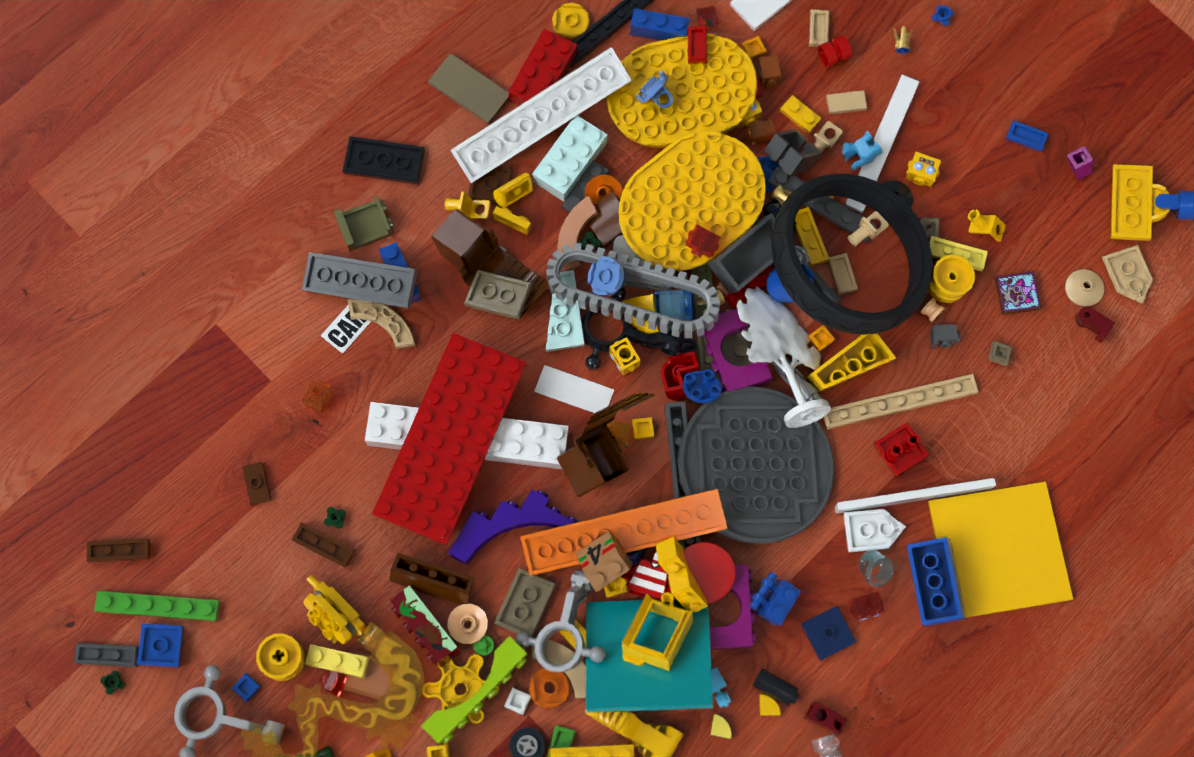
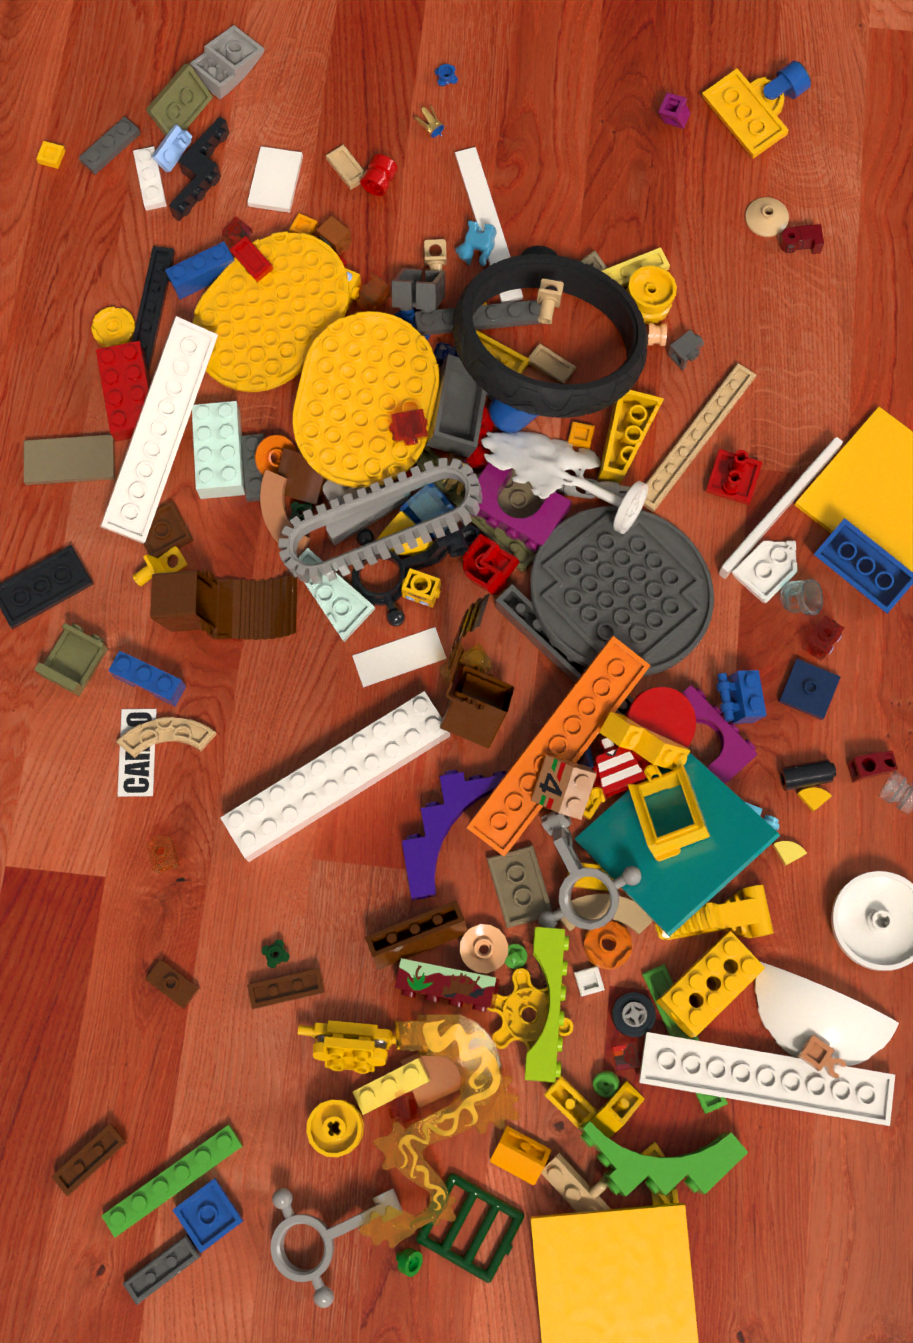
camera: 35 degrees left, 0 degrees up
dark green plate [100,670,125,695] -> none
blue tile [232,673,262,702] -> none
dark grey plate [302,252,418,309] -> none
red plate [372,333,526,546] -> none
dark tan tile [464,270,532,320] -> none
yellow brick [493,173,534,208] -> none
yellow plate [493,206,531,235] -> none
medium blue tile [588,257,625,296] -> none
yellow tile [632,417,654,440] -> none
medium blue tile [636,70,673,108] -> none
blue dish [682,369,722,403] -> none
pearl gold piece [770,184,792,205] -> none
yellow plate [780,95,822,134] -> none
tan tile [826,90,867,115] -> none
yellow head [906,152,941,187] -> none
yellow bracket [968,210,1006,242] -> none
dark tan tile [988,340,1012,366] -> none
tile [995,271,1041,315] -> none
blue tile [1006,120,1049,152] -> none
tan tile [1102,245,1153,304] -> none

